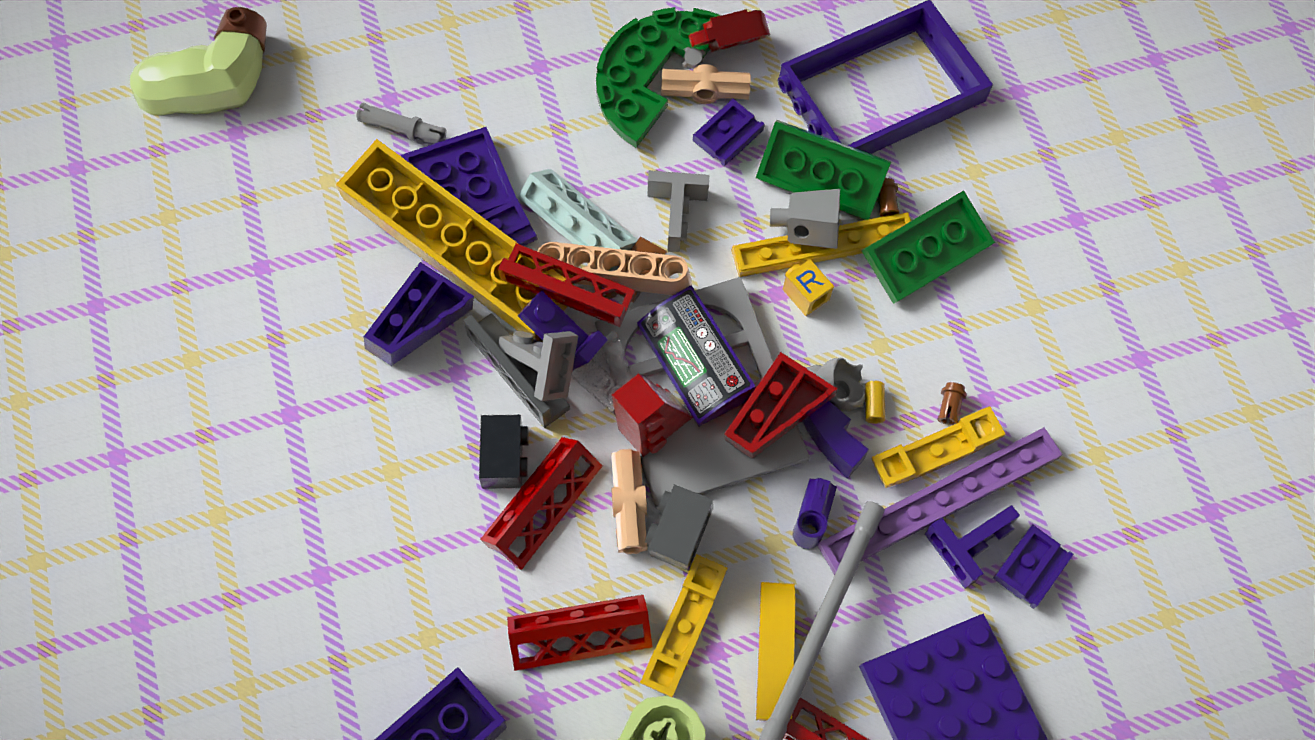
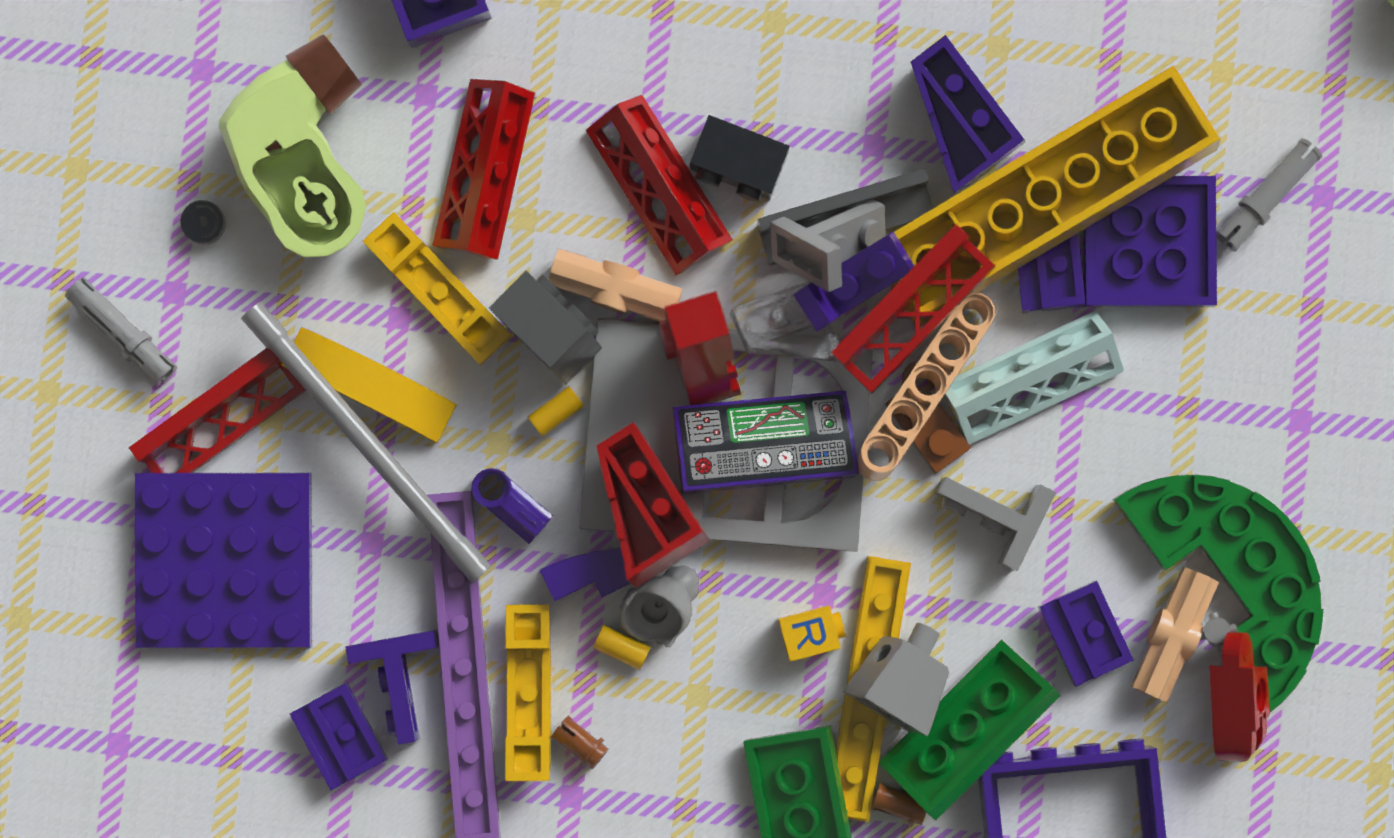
camera: 120 degrees right, 20 degrees up
none -> yellow piece [527,386,584,437]

